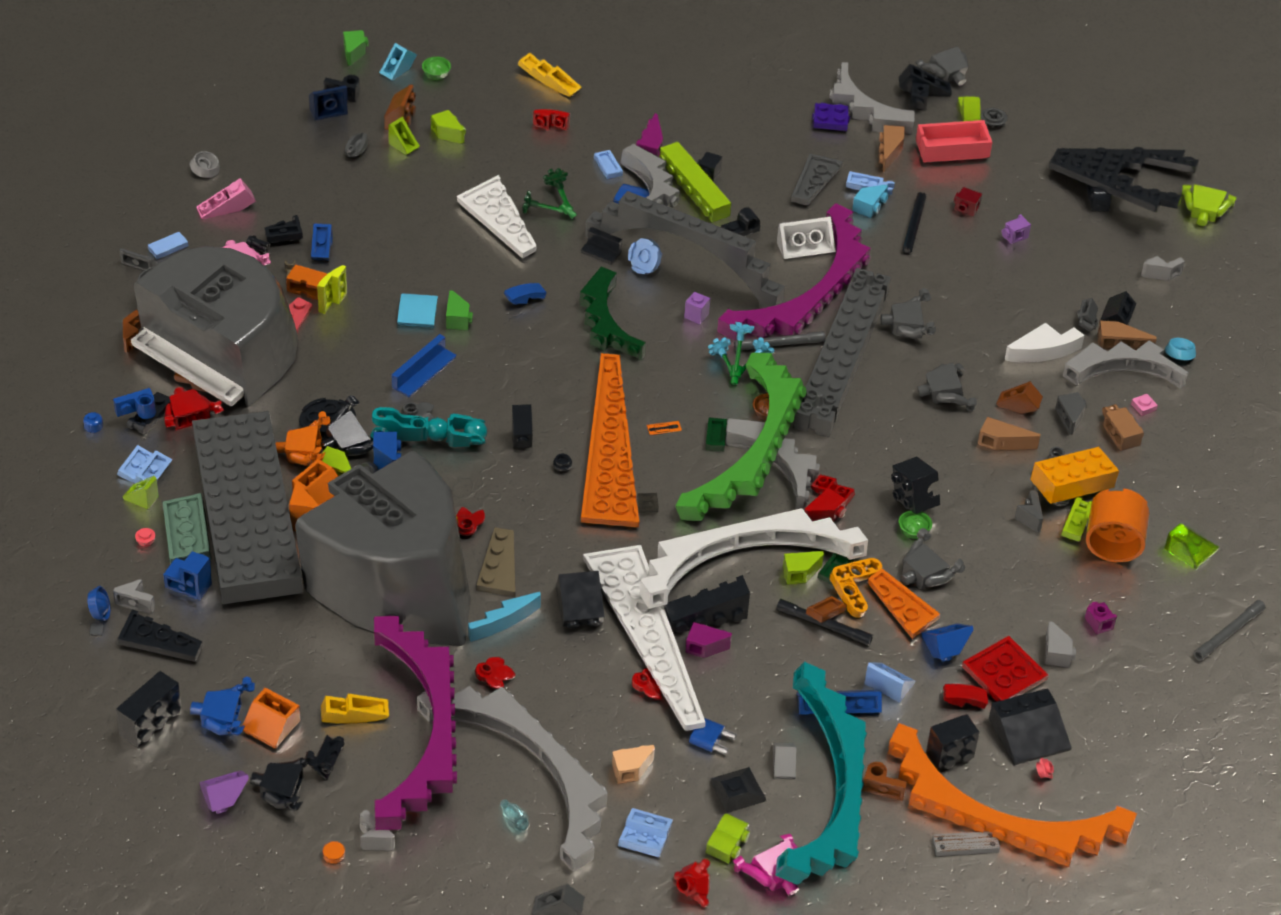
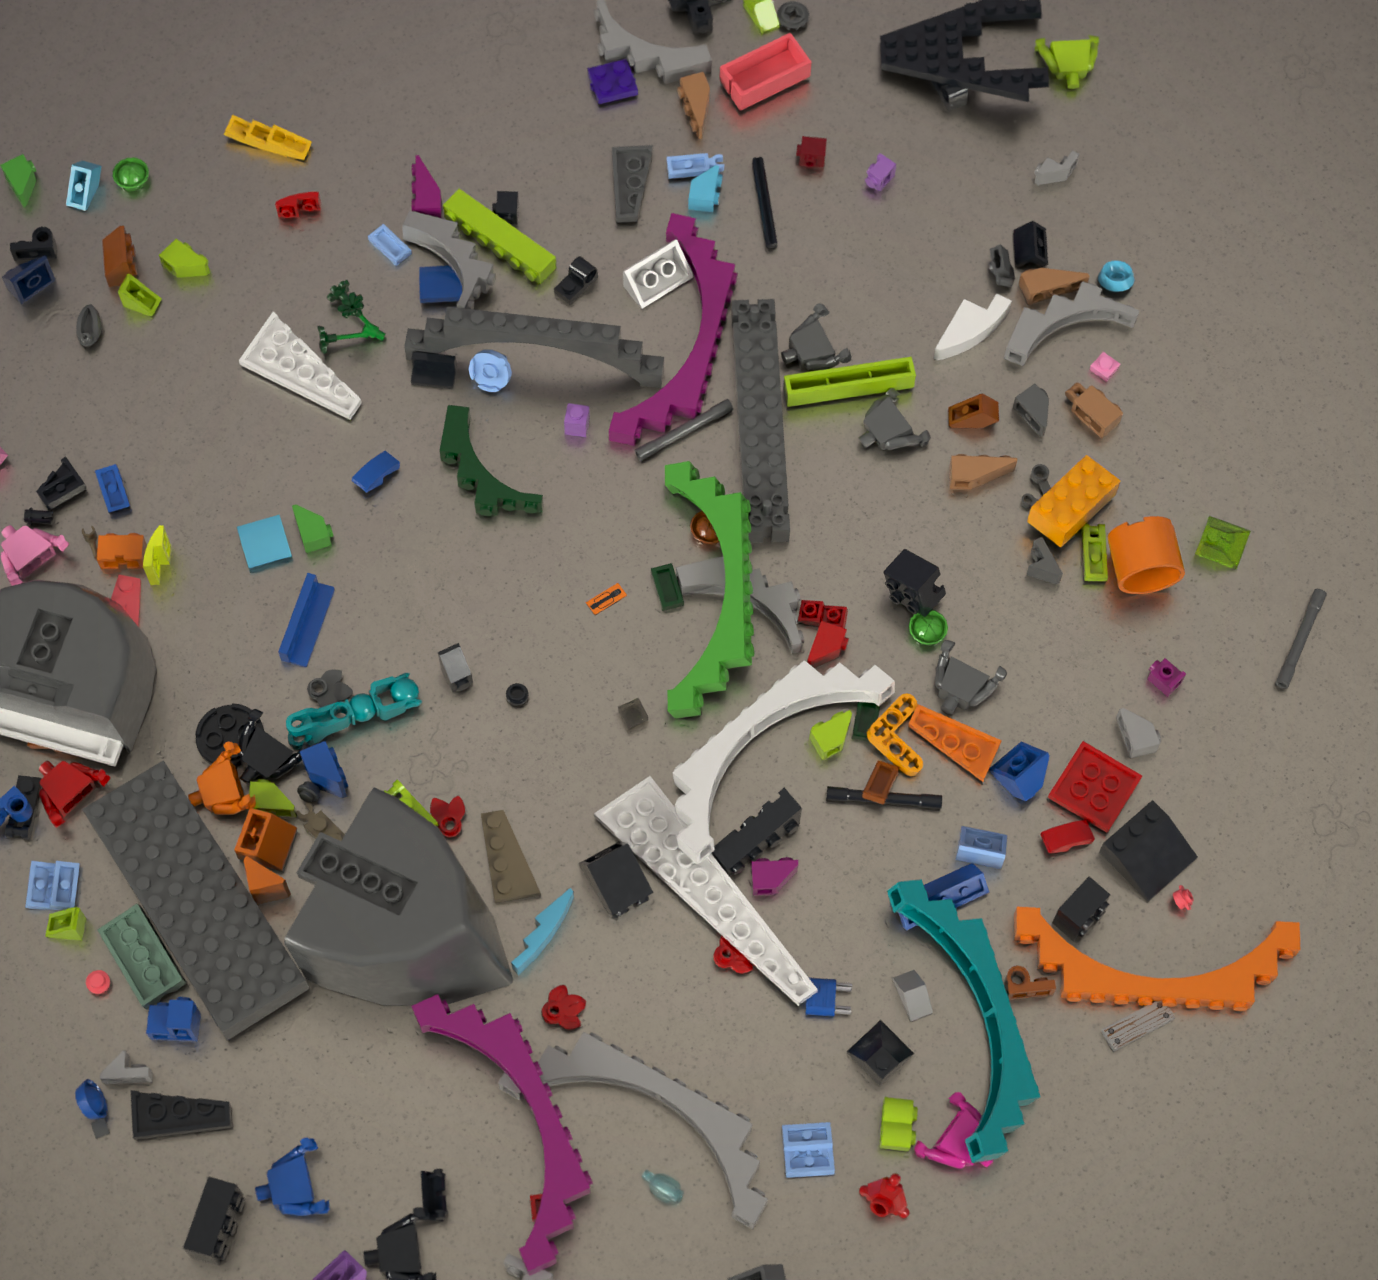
camera: 20 degrees left, 20 degrees up
orange slope [242,688,300,749] -> none
yellow slope [321,693,389,724] -> none
orange wing [581,353,639,528] -> none
light nougat slope [612,745,655,784] -> none
medium azure plant [708,322,775,385] -> none
none -> lime brick [783,357,916,407]

